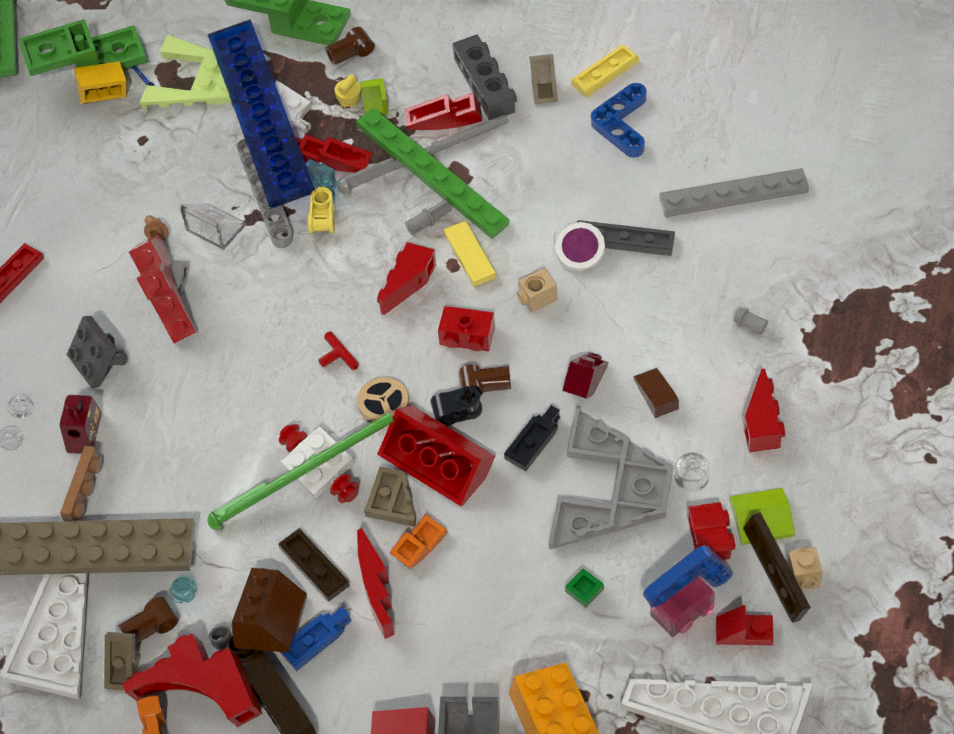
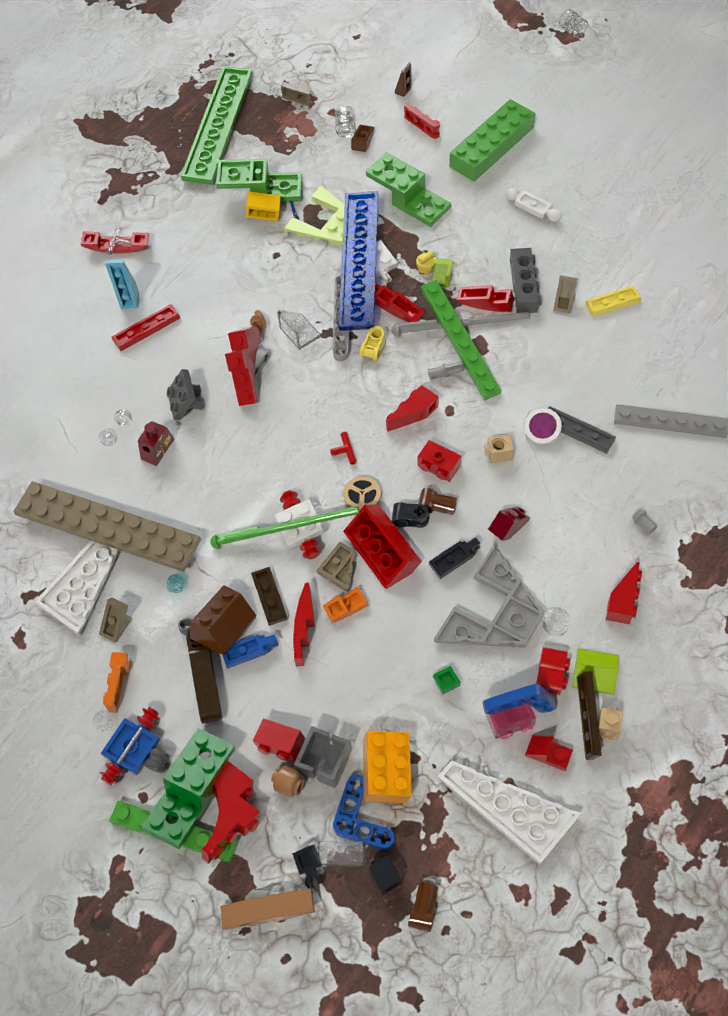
camera: 20 degrees right, 5 degrees up
medium nougat plate [60,446,101,521] -> none
reddish brown piece [118,597,178,644] -> none
red arch [122,633,263,727] -> none
clear light blue bracket [304,159,337,193] -> none
reddish brown piece [325,27,375,65] -> none
light yellow tile [443,221,496,287] -> none
blue beam [591,83,647,158] -> none
reddish brown slope [633,368,679,418] -> none

